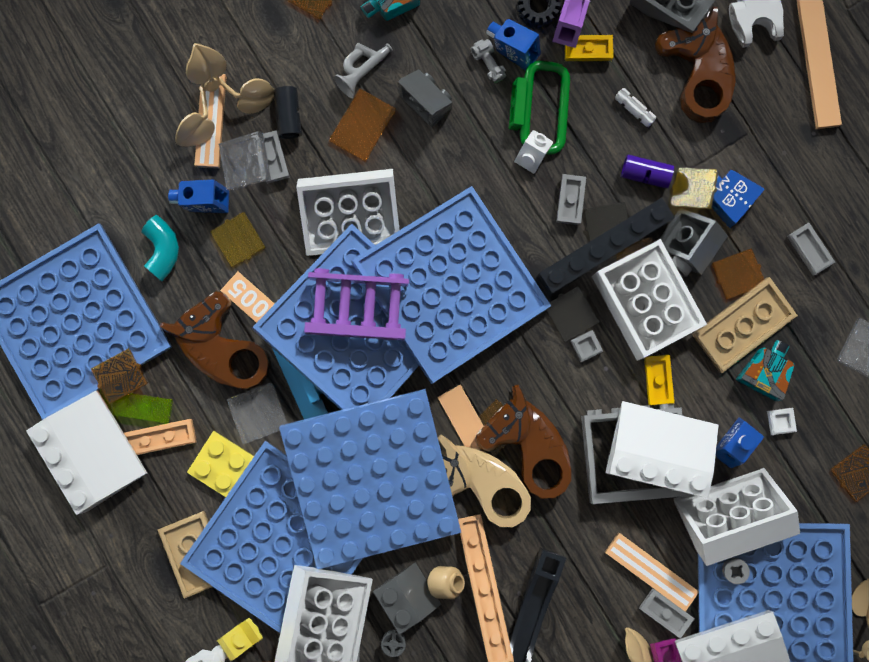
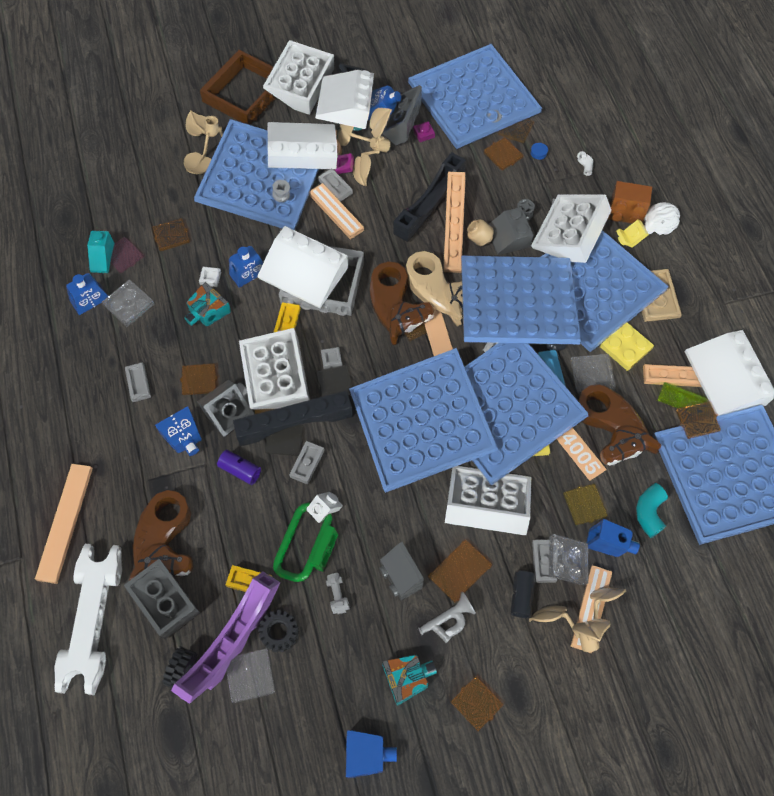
camera: 160 degrees left, 20 degrees down
medium lavender fence [304,268,409,341] -> none
blue torso [486,19,541,71] -> none
white axle [615,88,656,127] -> none
clear yellow piece [671,168,719,209] -> none
white slope [674,468,800,566] -> none
tan tile [692,277,798,373] -> none

